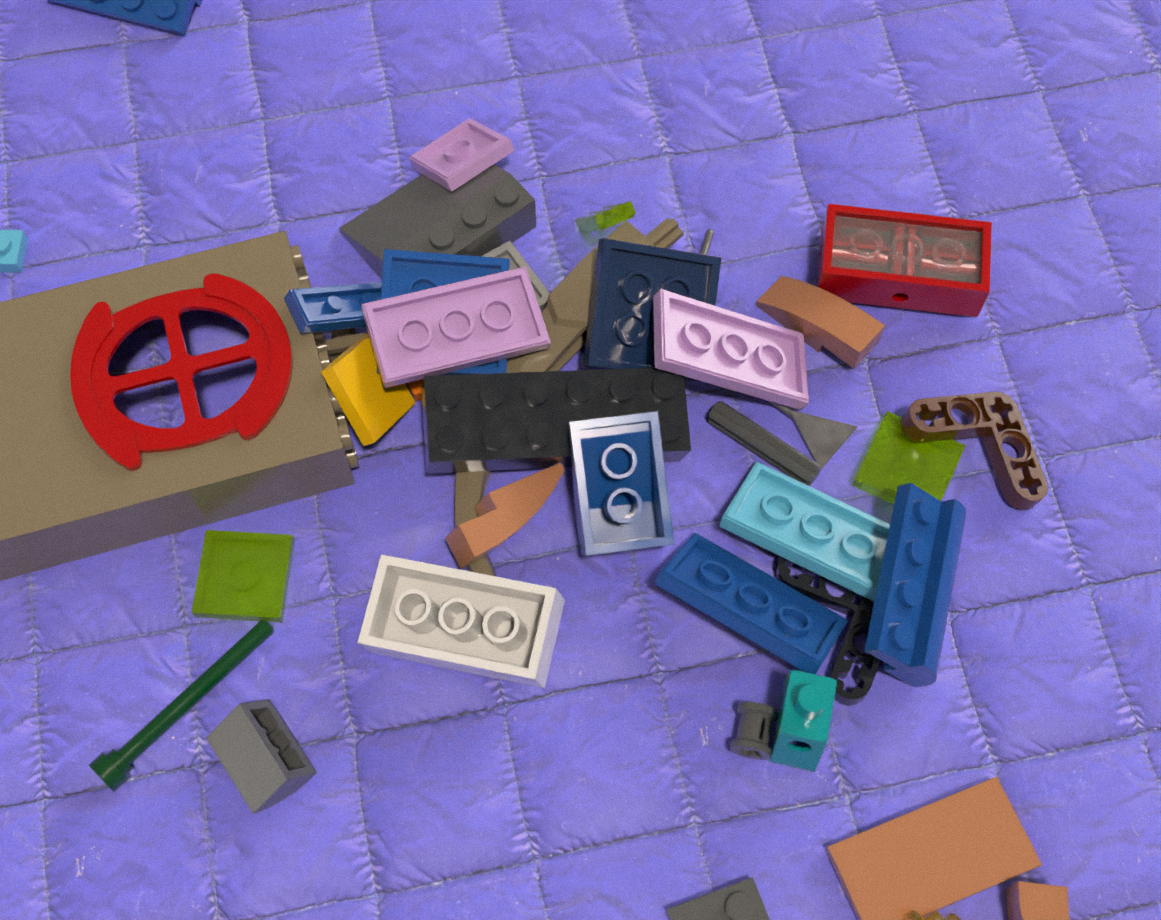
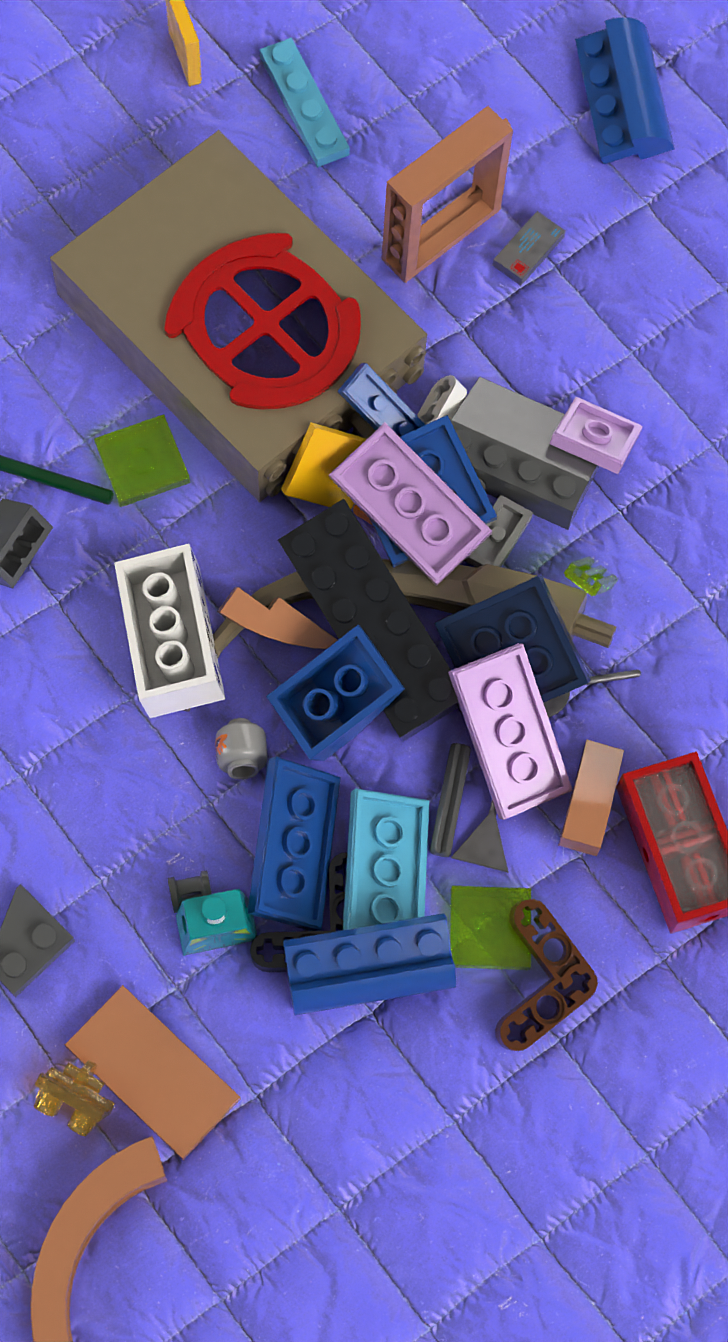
camera: 60 degrees right, 5 degrees up
none -> light grey head [215,718,268,779]
none -> nougat window [381,106,513,283]
none -> white beam [417,375,467,425]
none -> flat silver tile [493,211,566,285]

